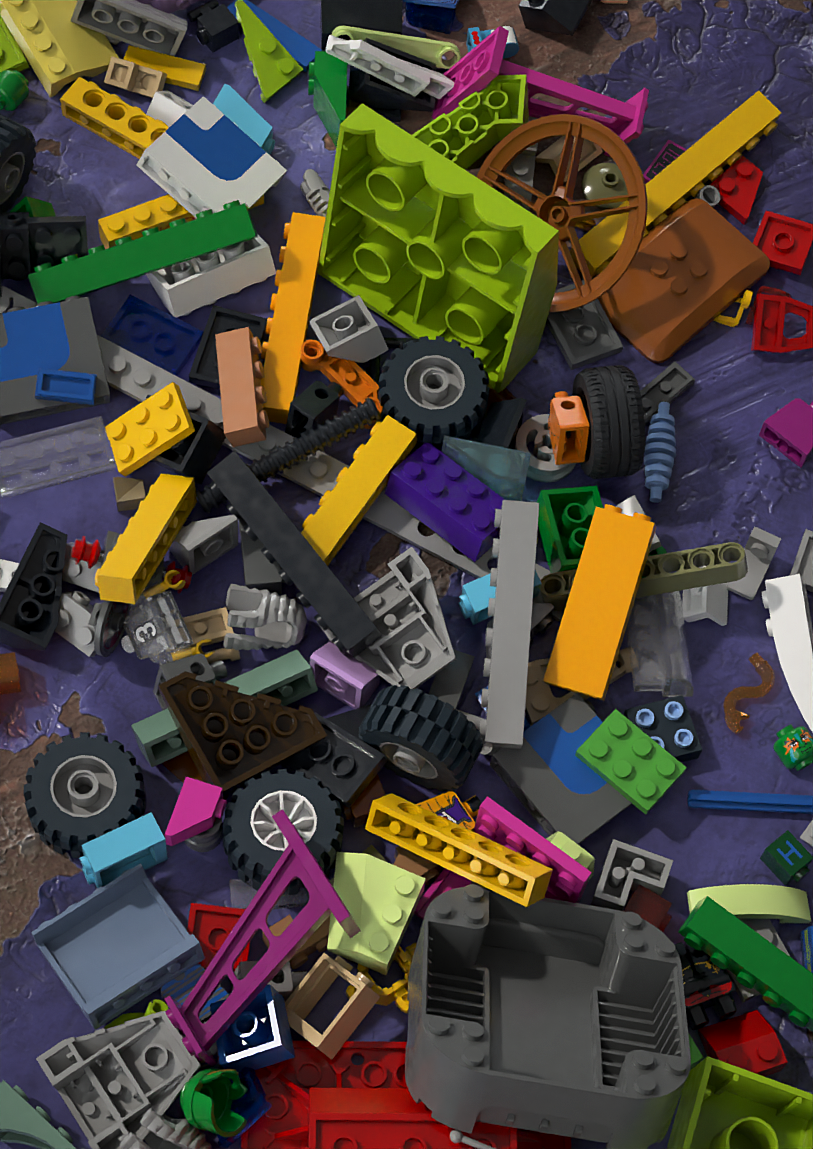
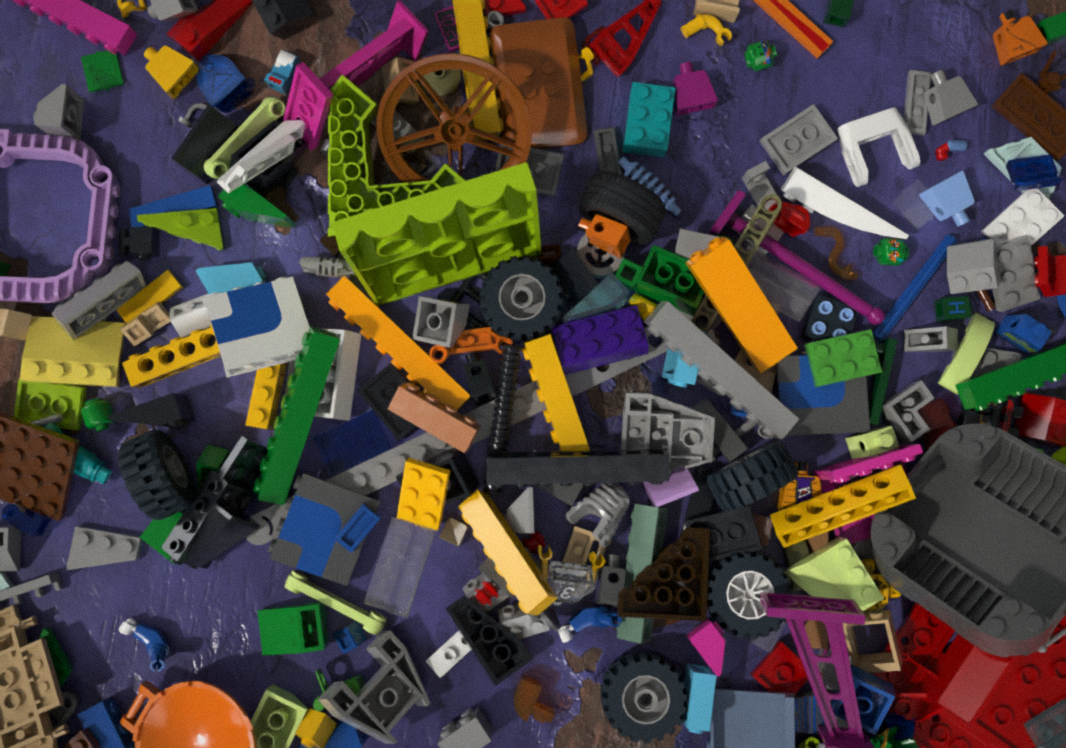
camera: 50 degrees left, 20 degrees up
none -> black slope [108,393,196,430]
none -> blue arm [558,607,622,643]
none -> green brick [613,258,643,291]
none -> teal brick [622,82,675,158]
none -> magenta piece [708,190,885,325]
none -> red hand [768,201,810,238]
none -> dark green piece [868,338,898,426]
none -> light grey slope [904,326,958,352]

